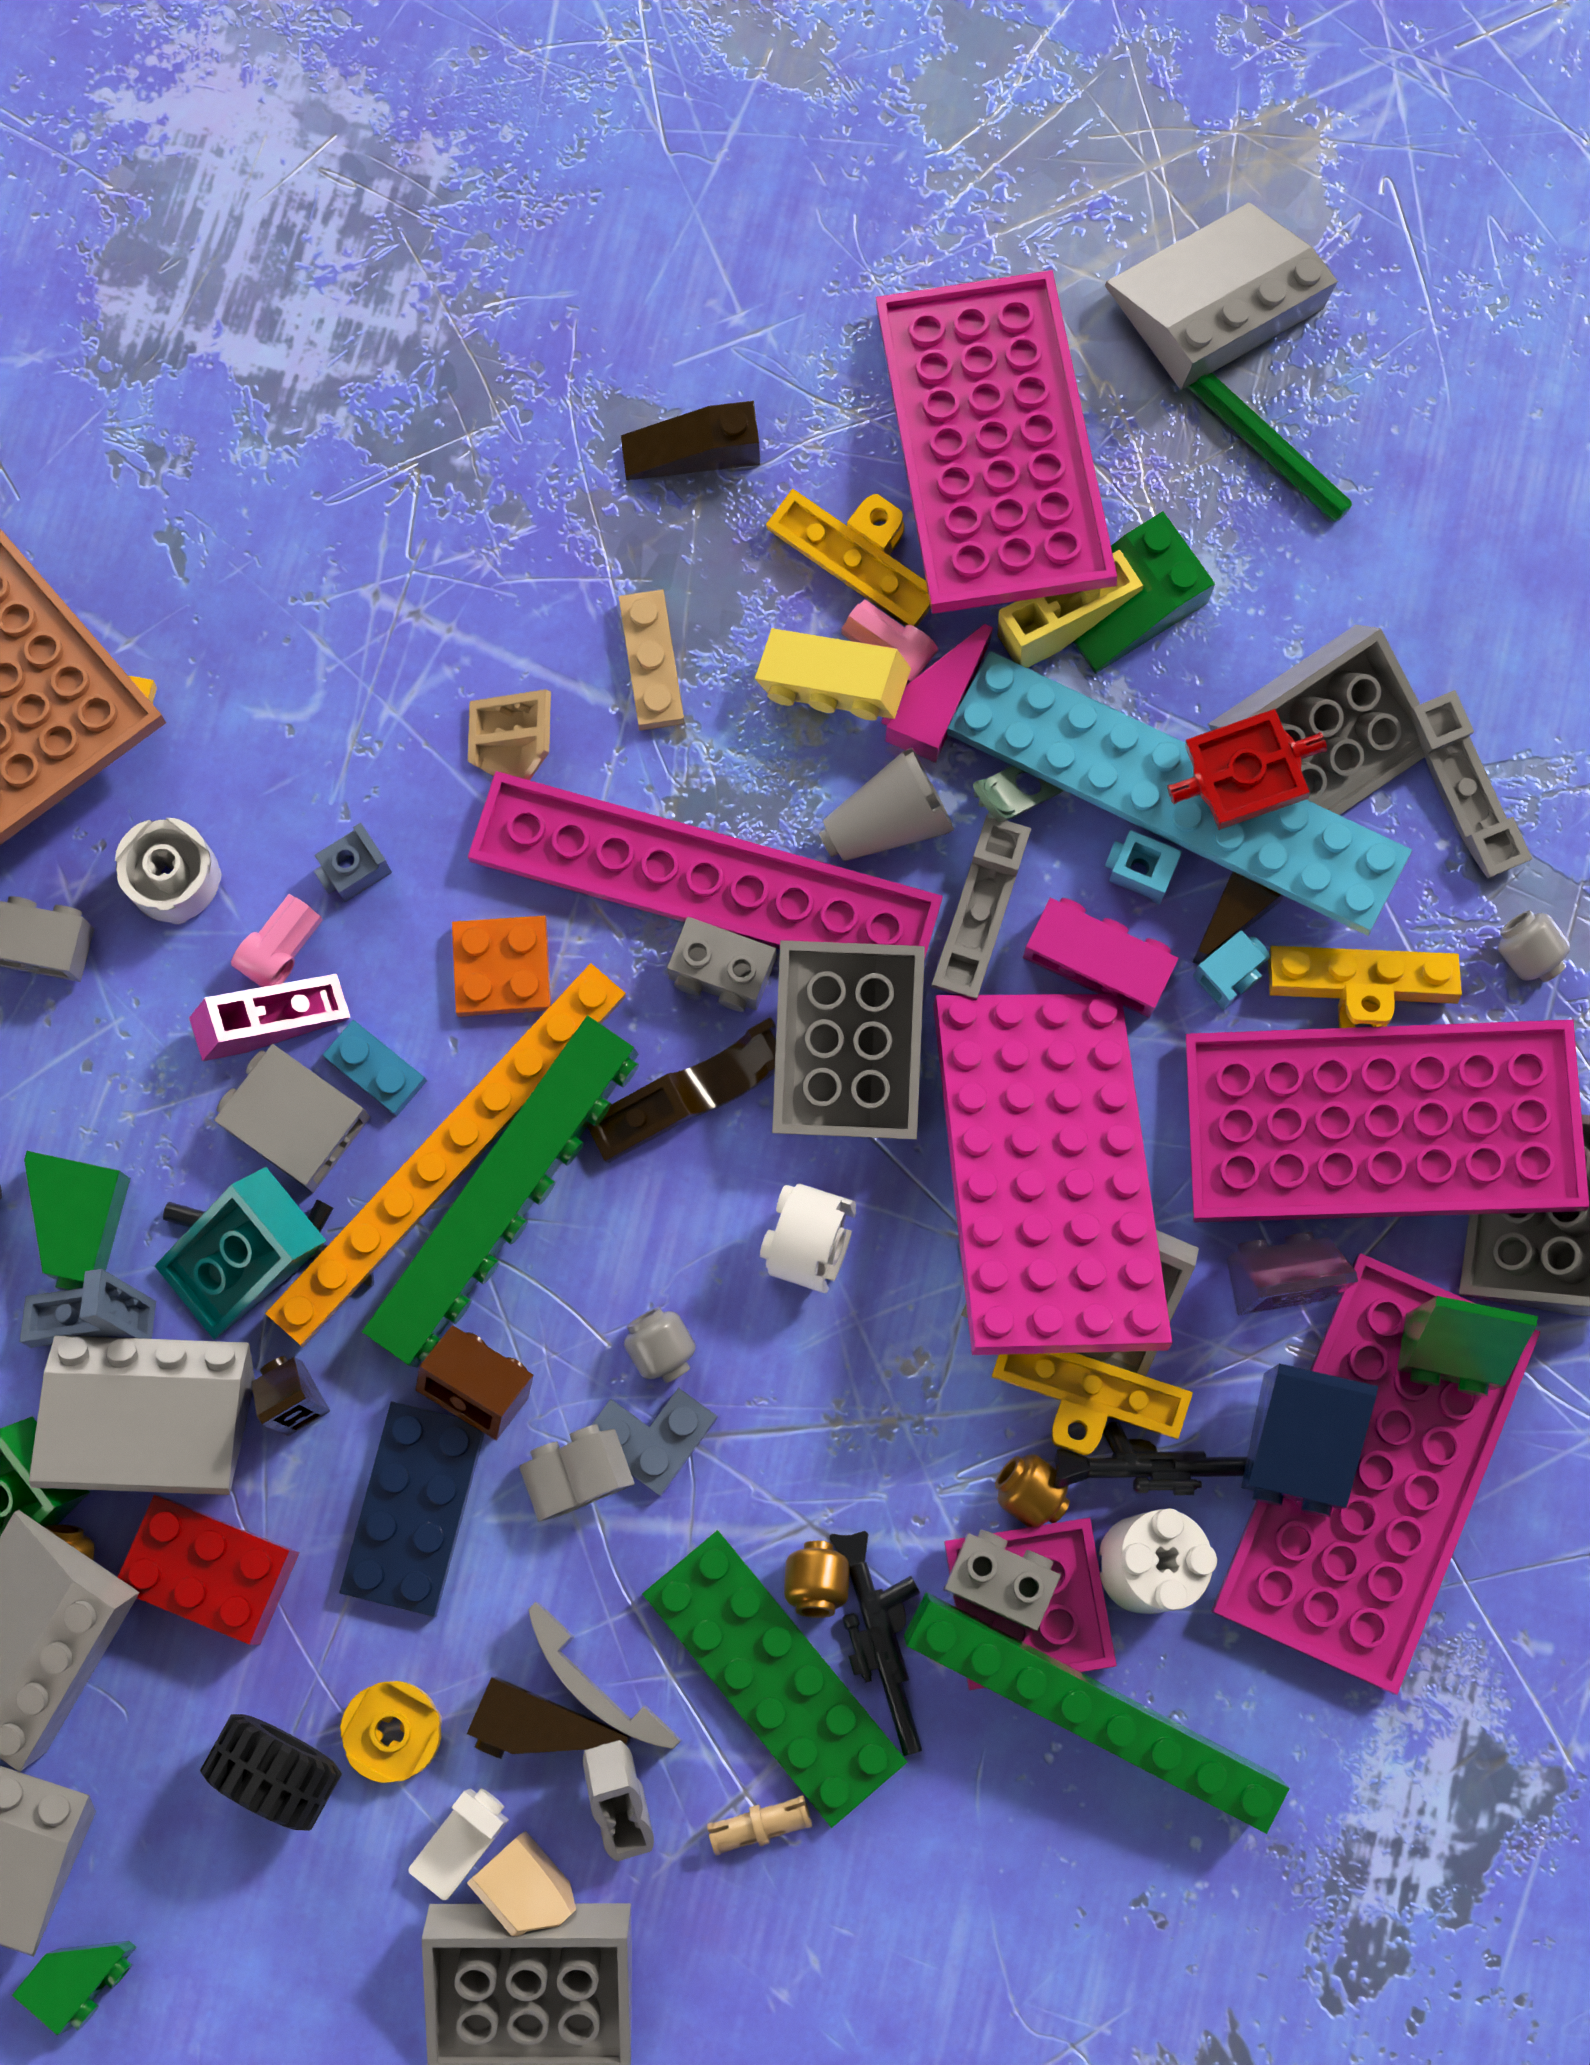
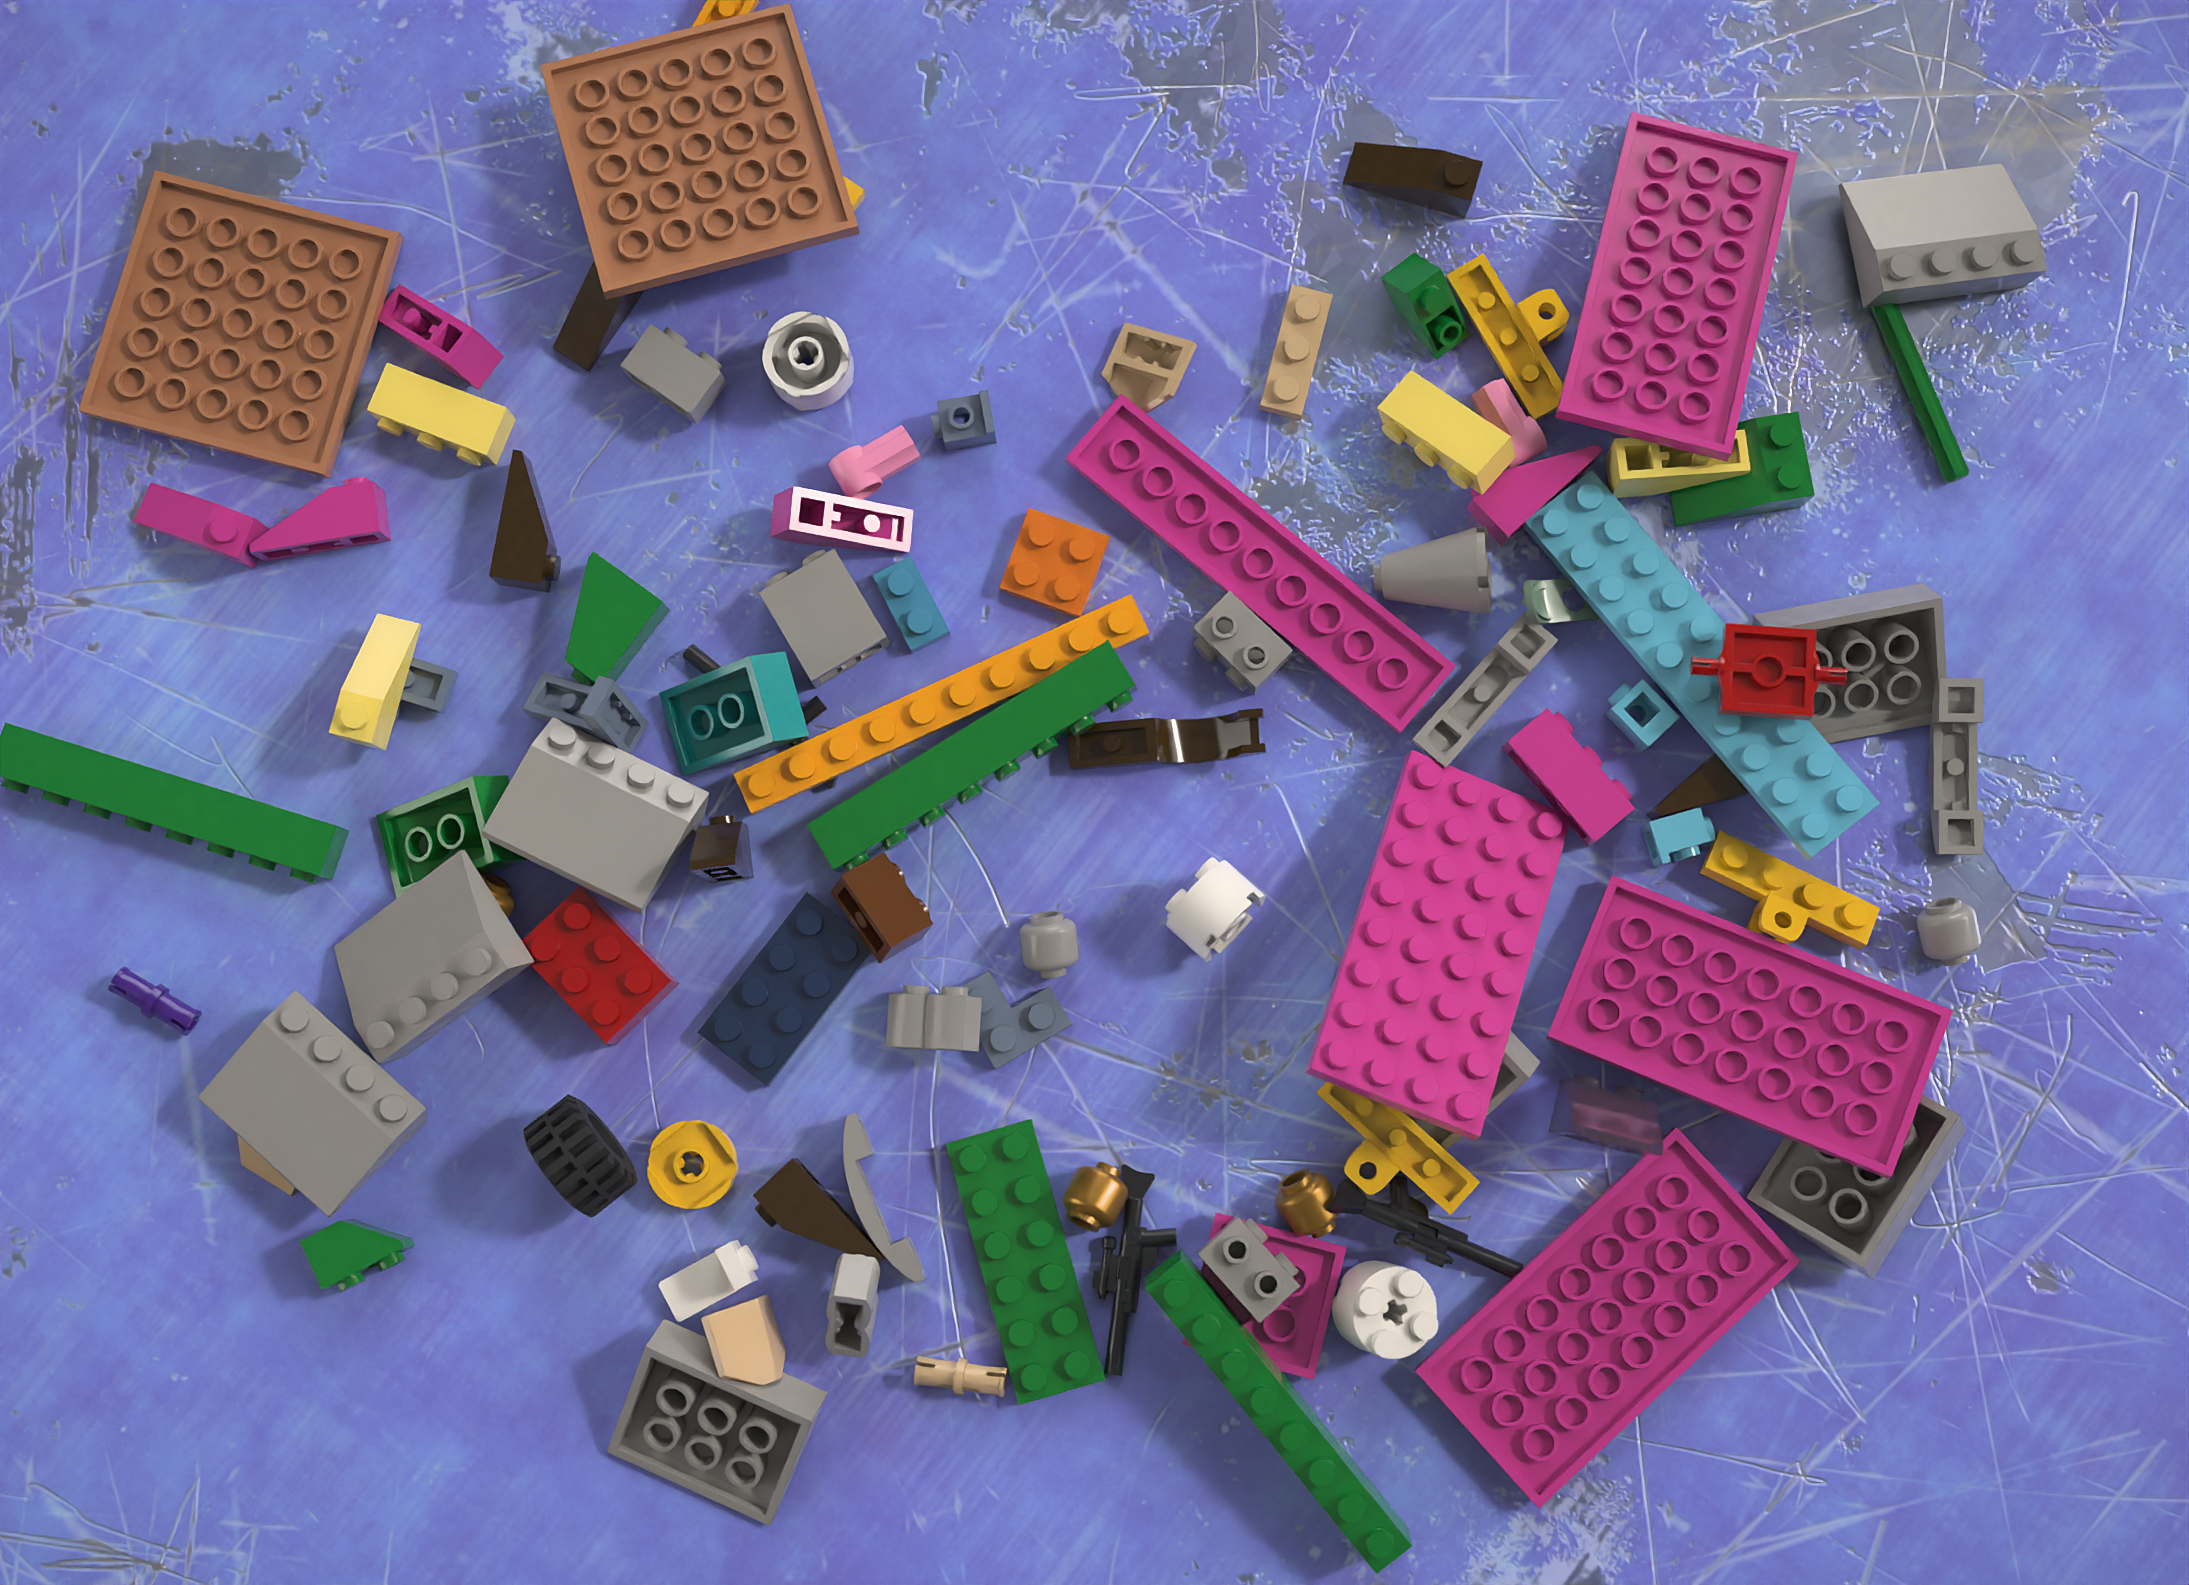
camera: 25 degrees right, 5 degrees up
light grey slope [772,940,925,1139] -> none
dark blue slope [1241,1363,1378,1517] -> none
green slope [1397,1296,1538,1396] -> none
none -> green slope [1380,253,1471,360]

